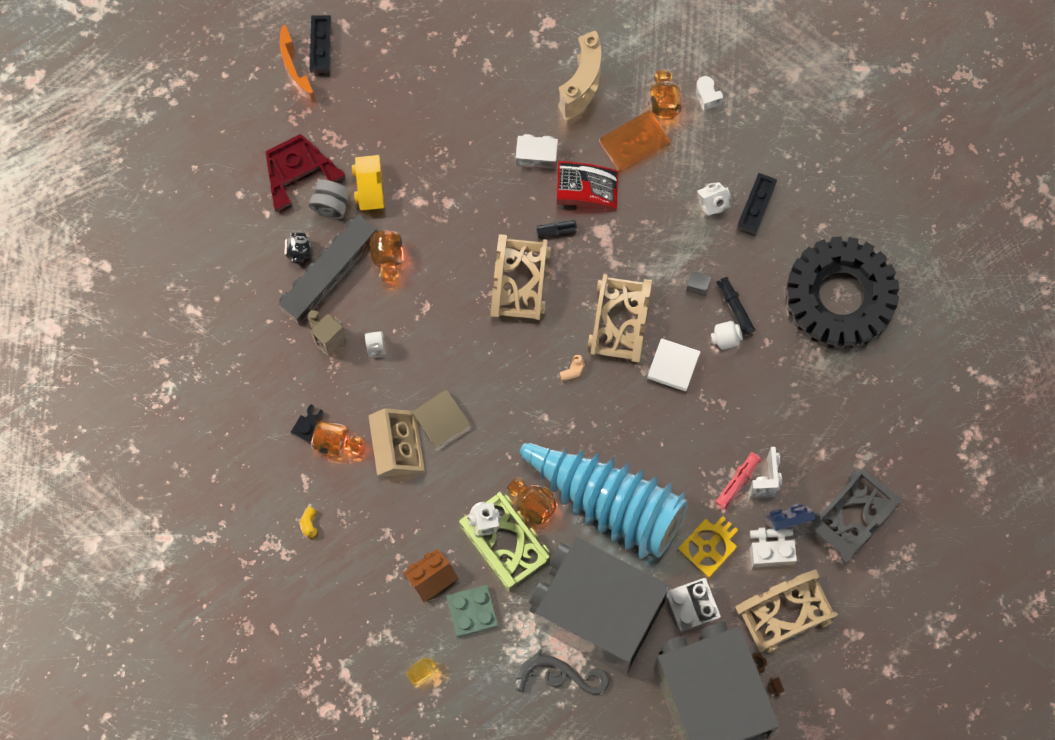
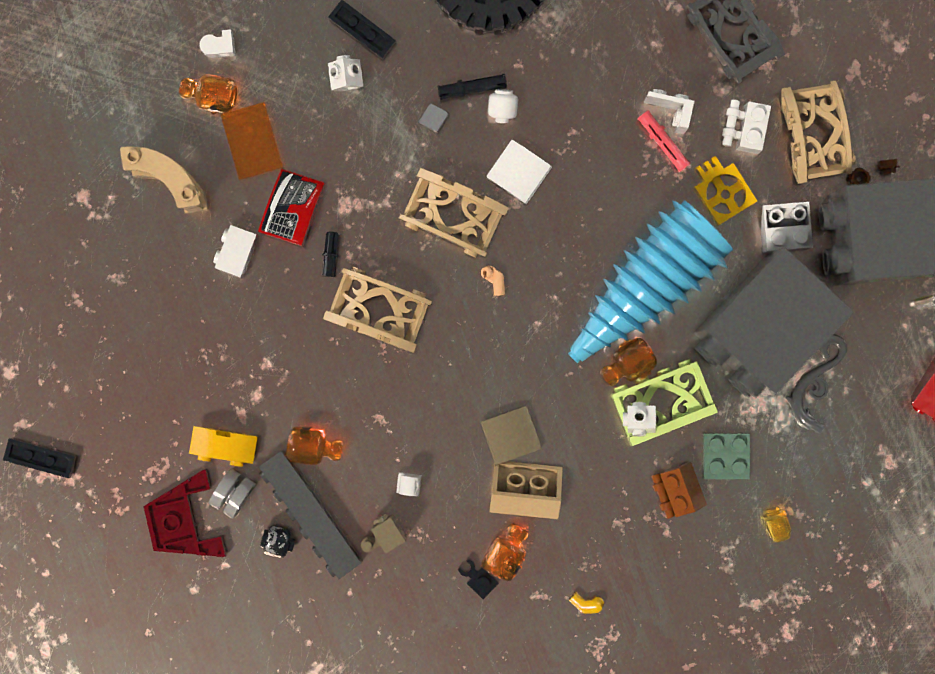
camera: 75 degrees left, 15 degrees up
orange slope [280,25,315,101] -> none
dark blue plate [765,503,816,531] -> none

